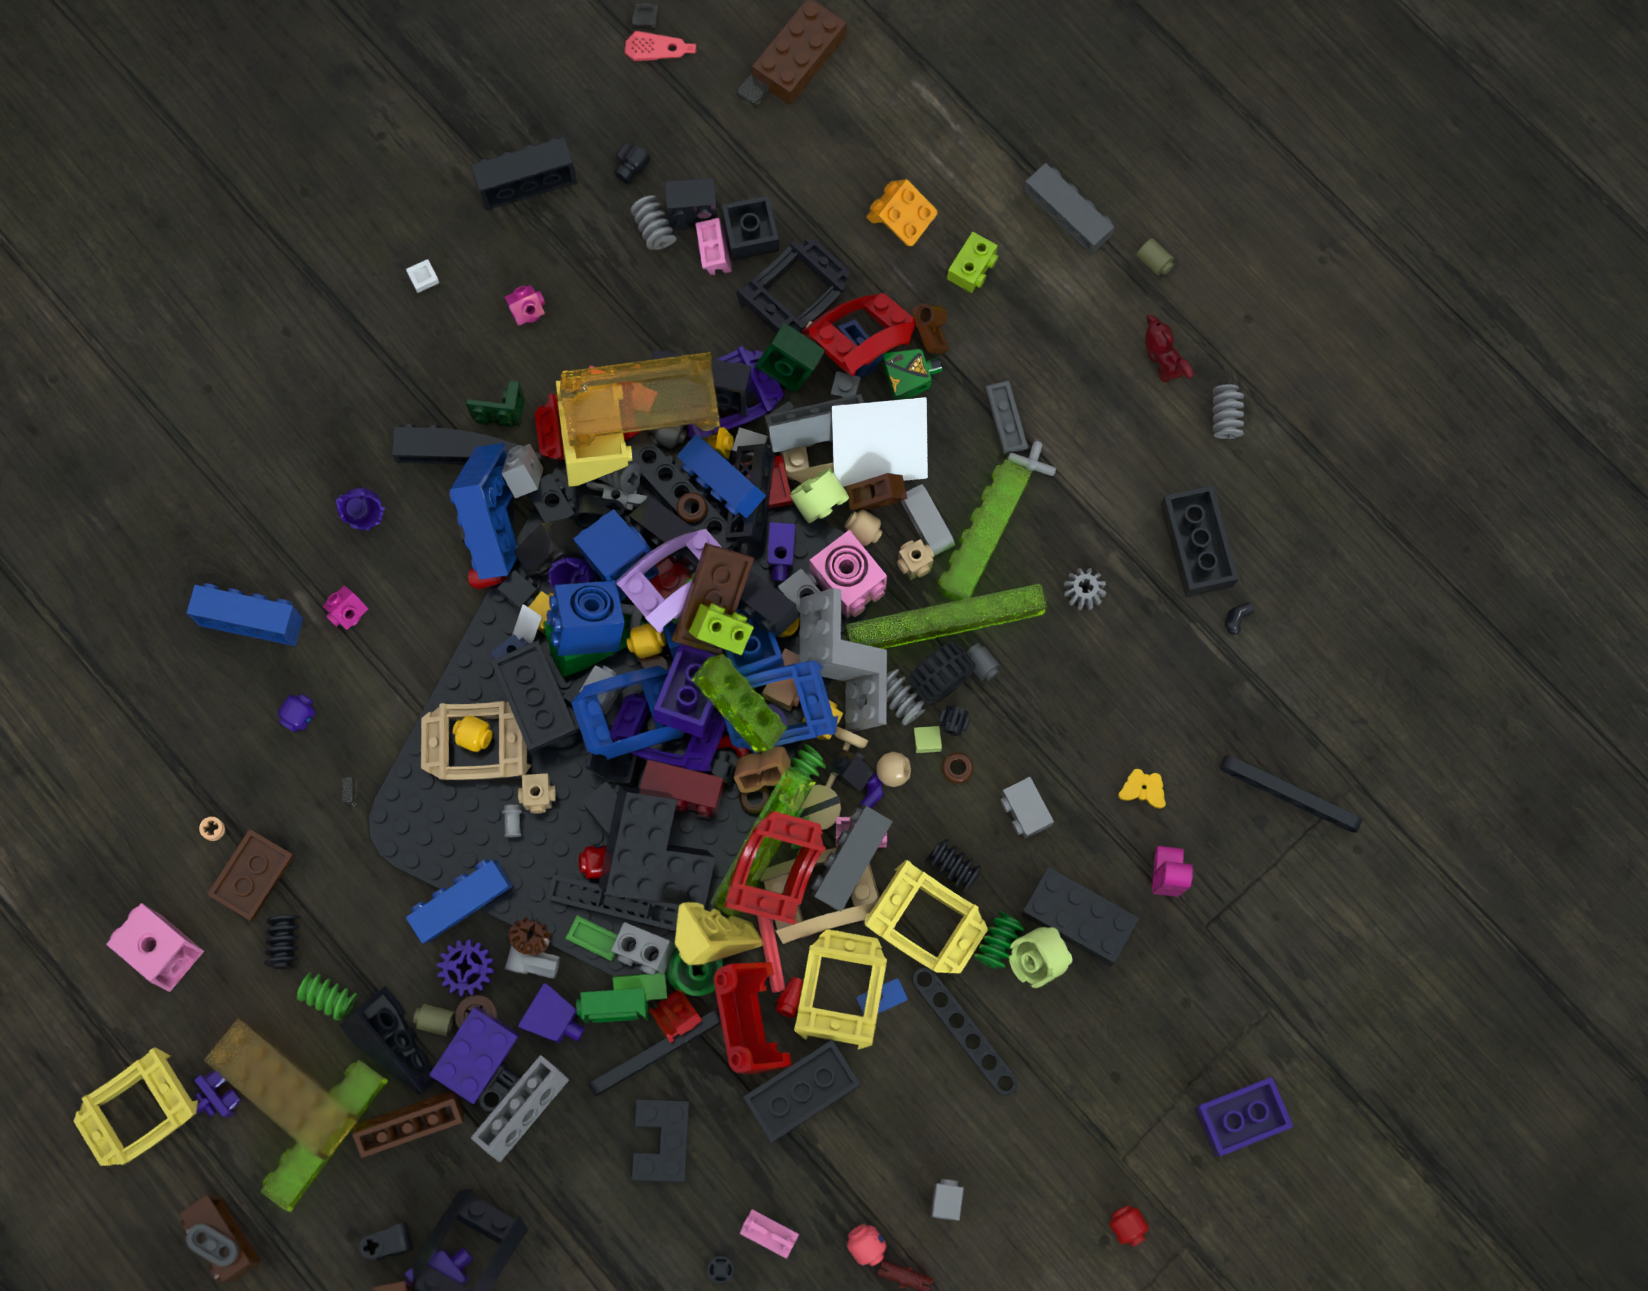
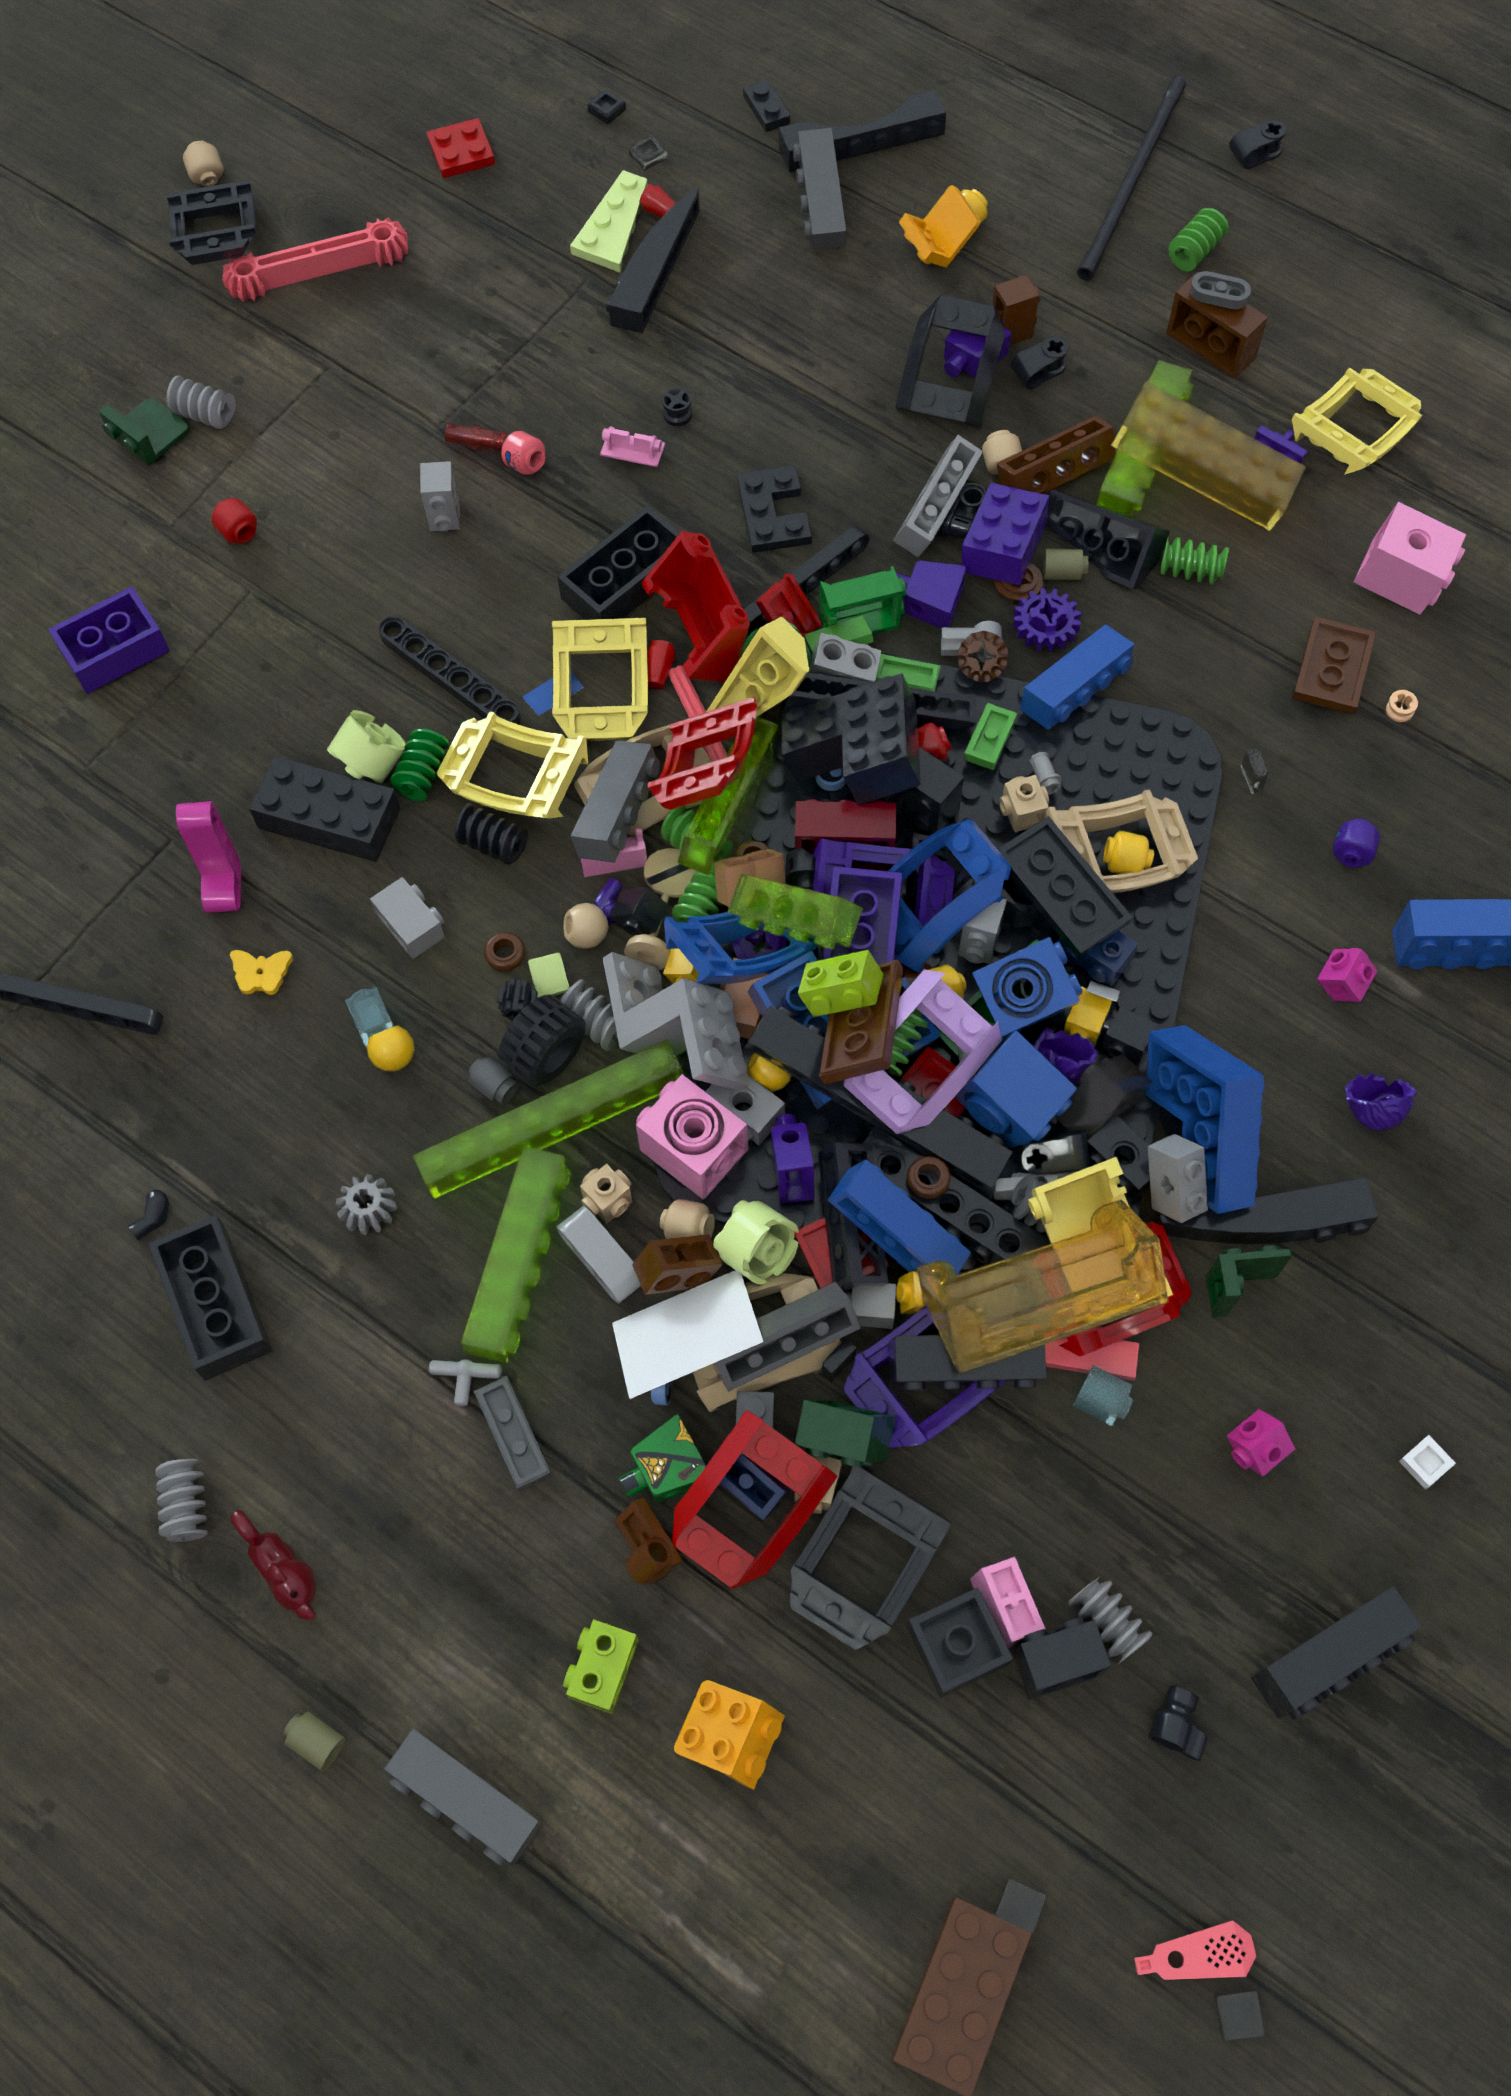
camera: 170 degrees right, 10 degrees down
black piece [264,915,300,970] -> none
none -> clear light blue brick [345,987,394,1047]
none -> yellow piece [367,1025,415,1072]
none -> bright green plate [964,703,1017,771]
none -> tan head [982,430,1022,475]
none -> clear light blue brick [1073,1365,1134,1426]

